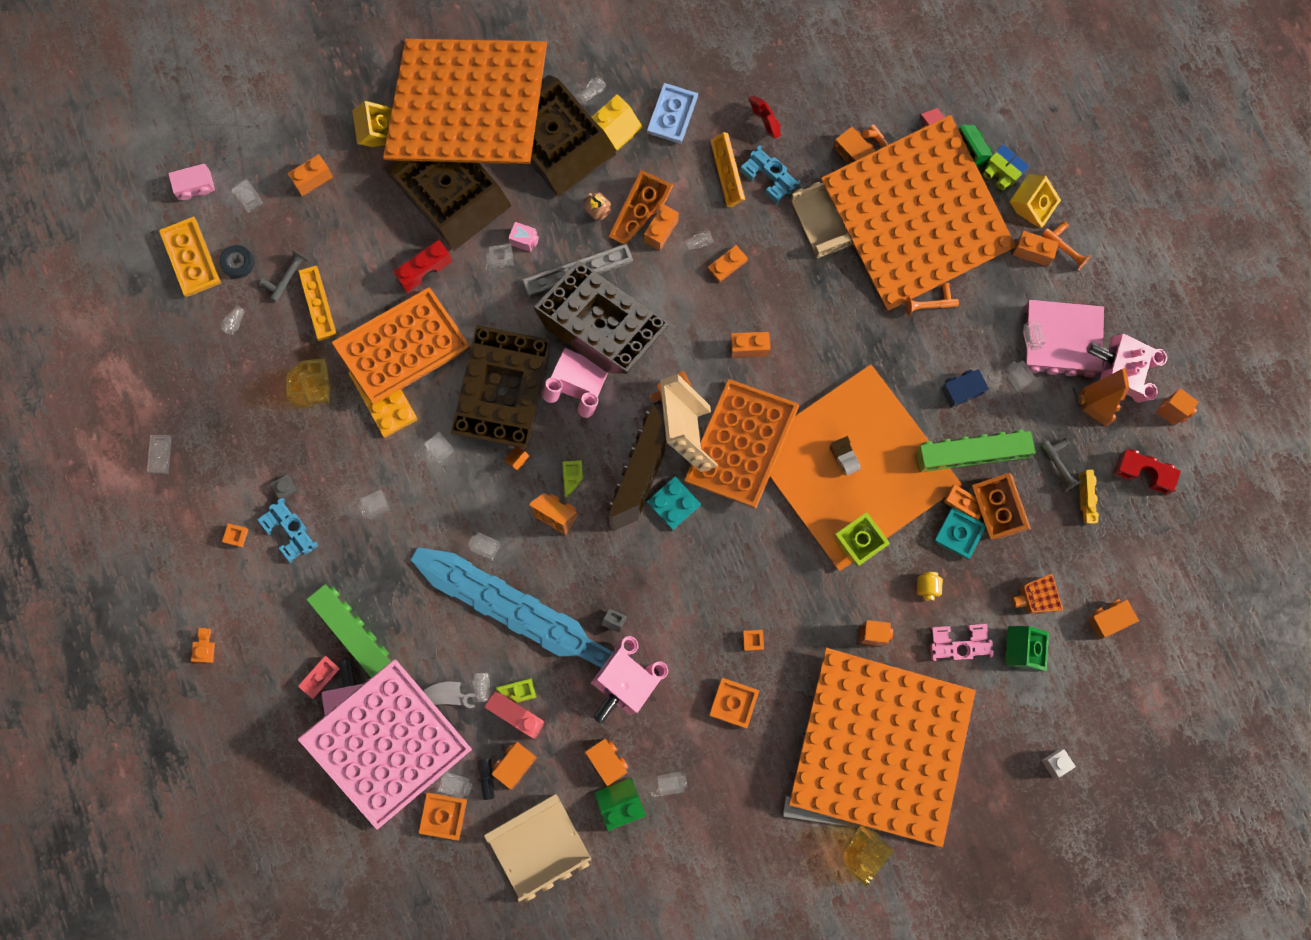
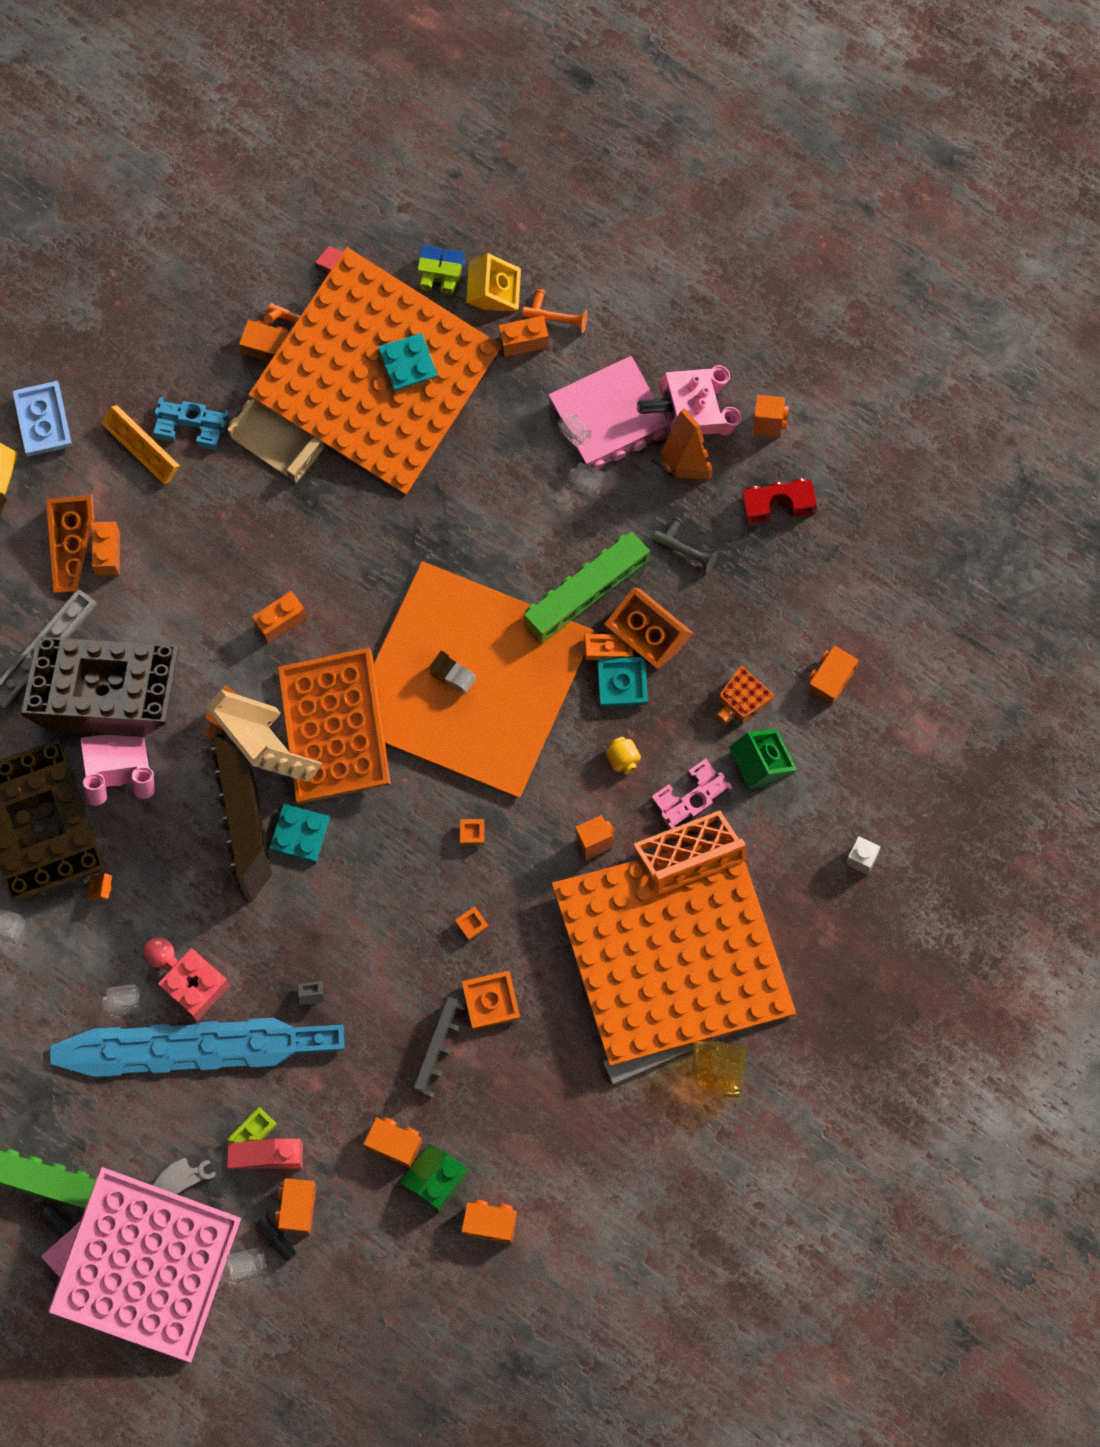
camera: 25 degrees left, 5 degrees down
coral plate [298,656,340,700] -> none
orange plate [419,793,467,841] -> none
clear cone [471,672,491,702] -> none
tan panel [484,794,591,903] -> none
orange slope [529,493,578,535] -> none
lime tile [562,460,583,498] -> none
nougat head [584,192,611,220] -> none
bright pink piece [591,636,668,724] -> none
clear brick [657,772,687,796] -> none
clear cone [686,230,714,250] -> none
orange plate [707,245,748,283] -> none
red plate [748,95,782,139] -> none
lime brick [835,512,890,567] -> none
orange piece [905,283,959,316] -> none
dark blue brick [941,369,989,408] -> none
green slope [958,125,993,168] -> none
yellow hinge [1079,470,1099,524] -> none
none -> coral brick [143,937,230,1022]
none -> teal plate [378,333,438,392]
none -> dark grey hinge [414,996,467,1098]
none -> orange plate [460,819,484,845]
none -> orange brick [462,1200,517,1244]
none -> orange fence [633,810,746,894]

